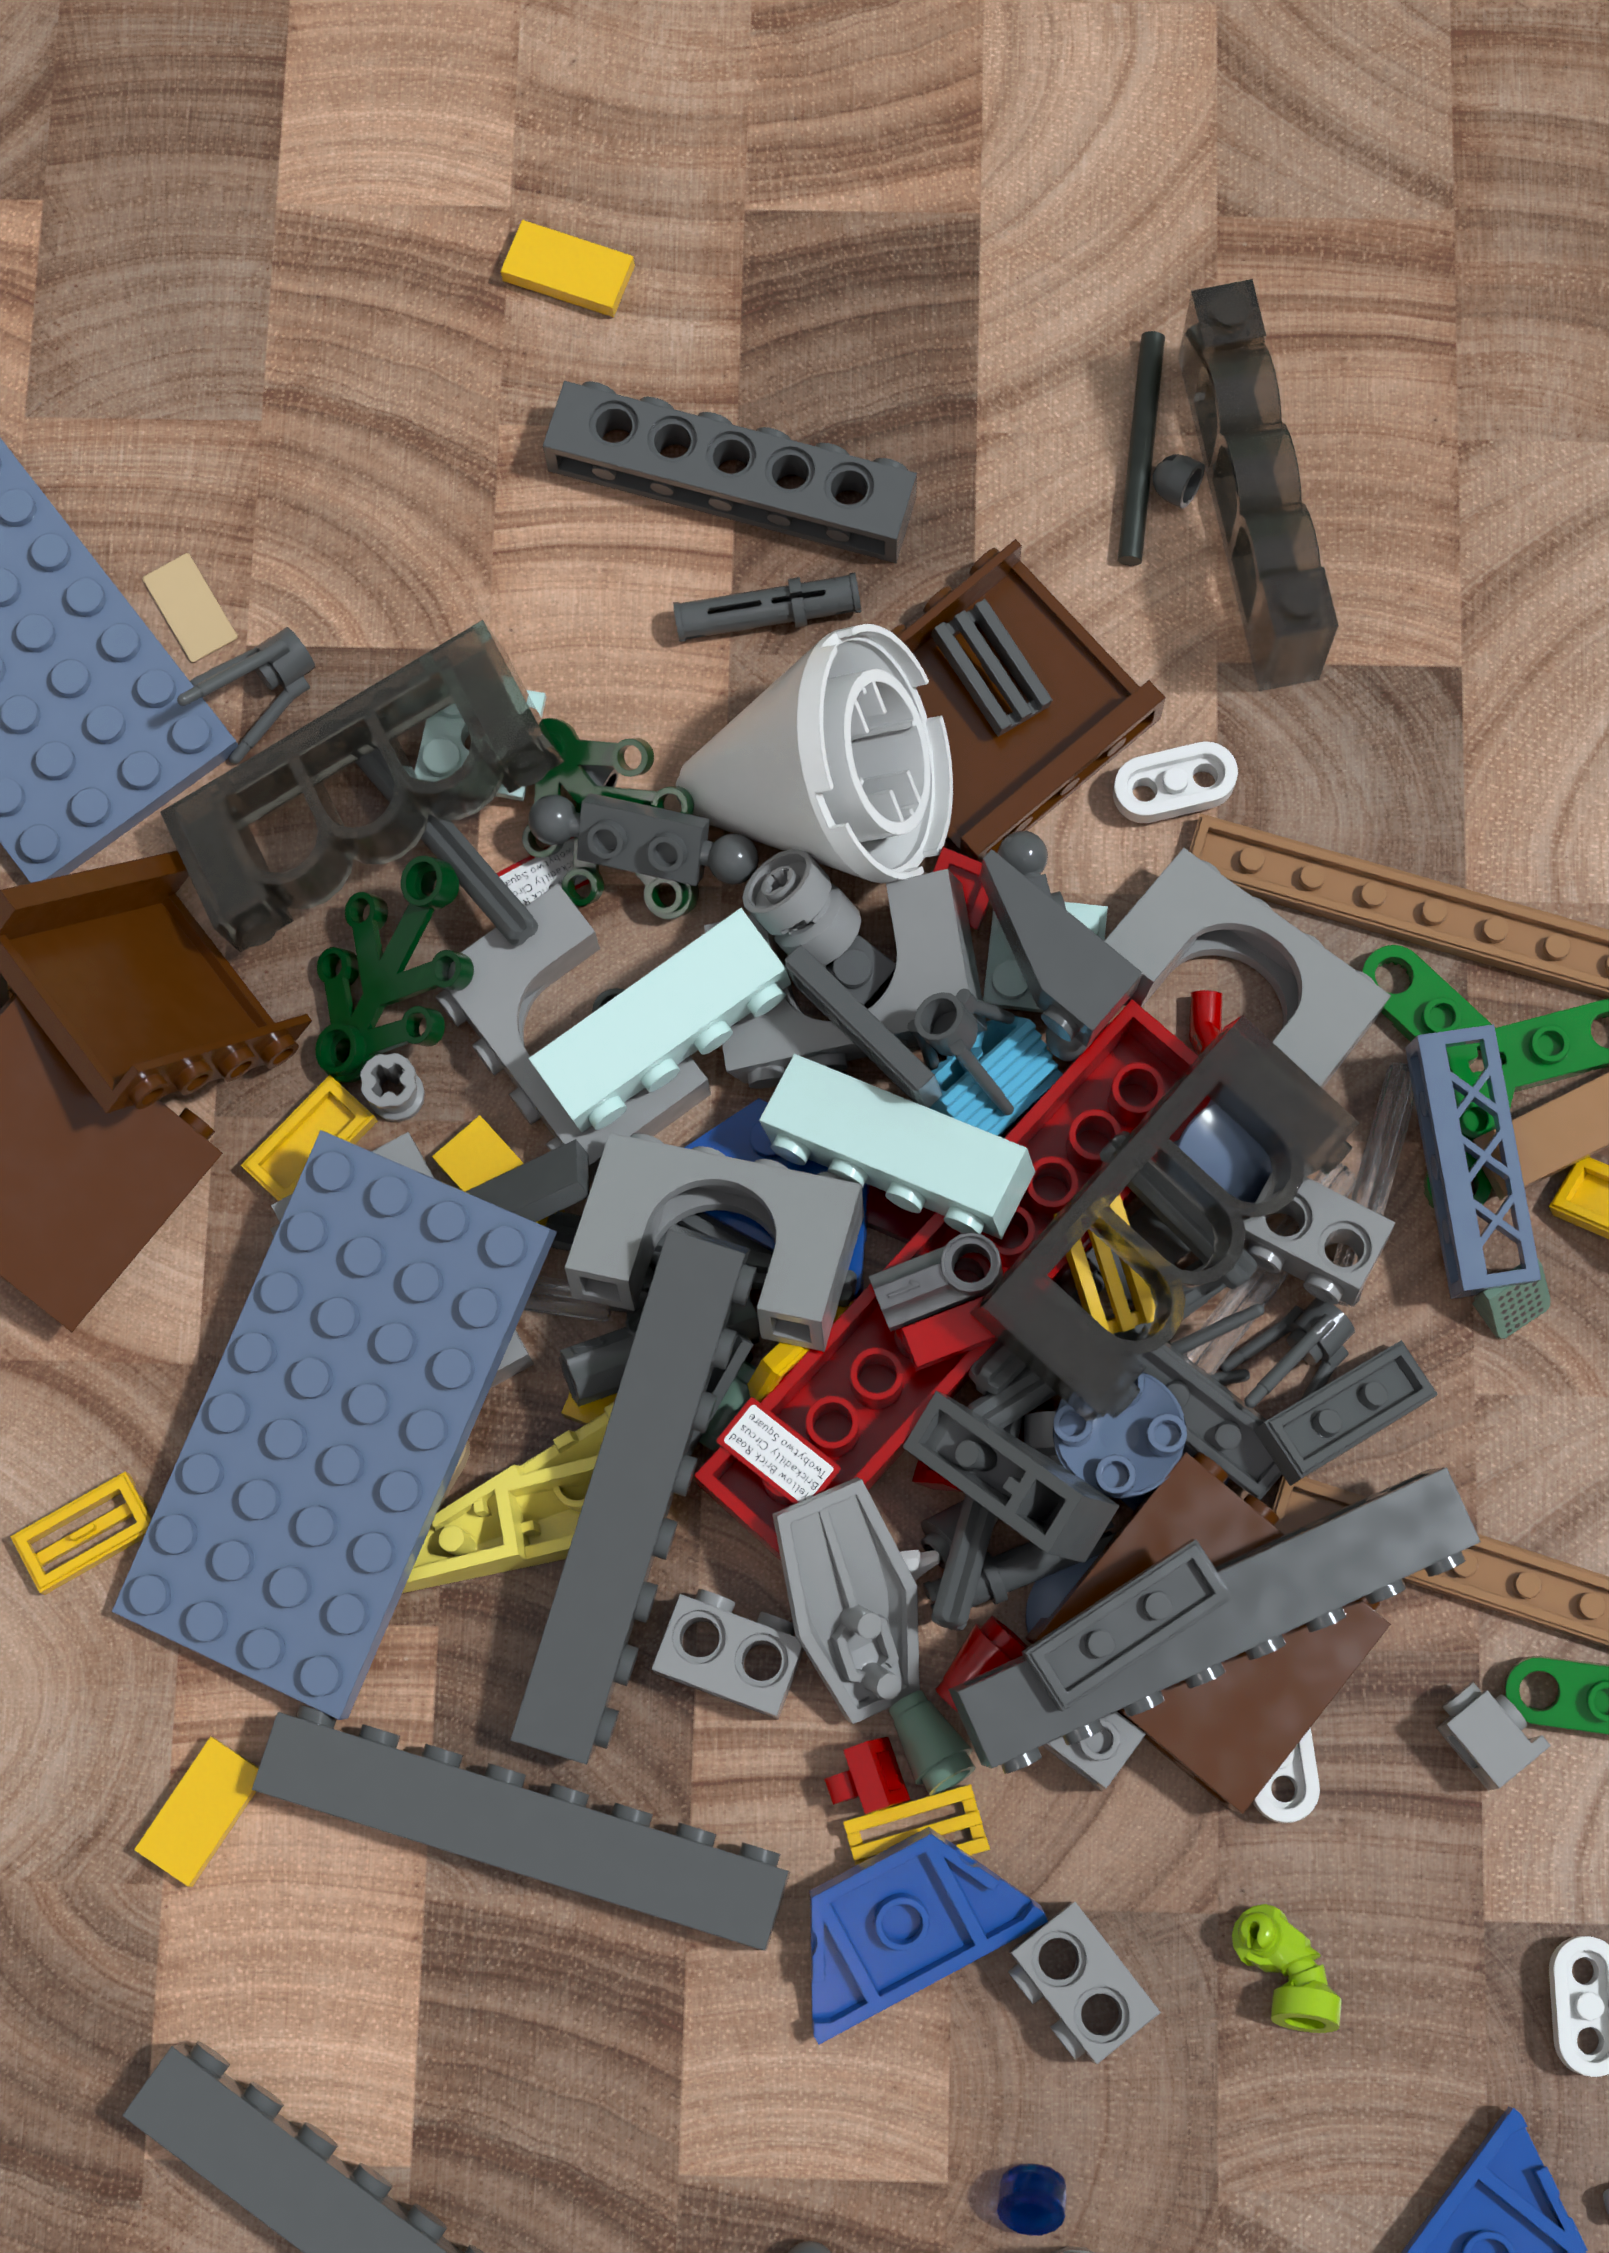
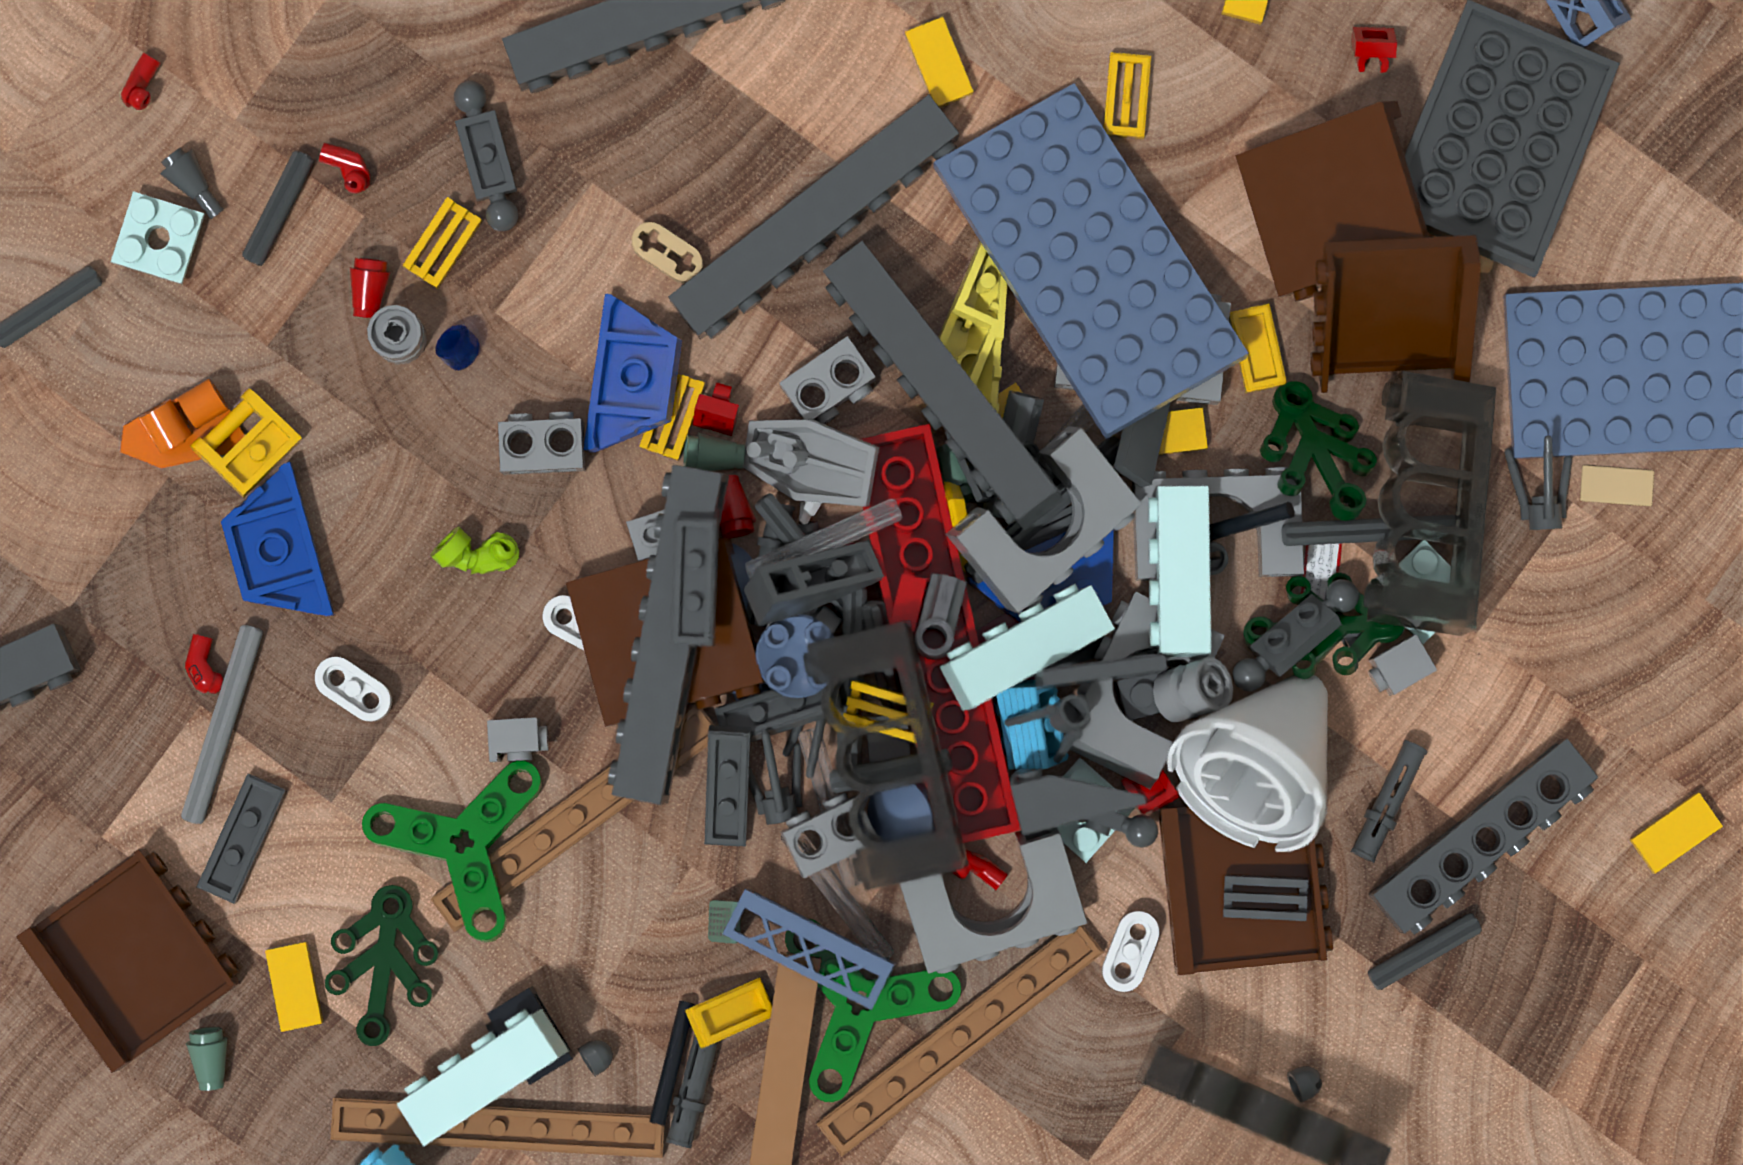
camera: 120 degrees right, 10 degrees up
light grey bush [360,1053,425,1122] -> none
white sticker [716,1397,841,1504] -> none
pearl dark grey bar [1118,331,1165,566] -> none
none -> tan beam [632,222,703,284]
none -> clear axle [745,499,902,578]
none -> black bar [1209,502,1295,541]
none -> light grey brick [1368,634,1437,696]
none -> dark grey axle [1368,913,1482,990]

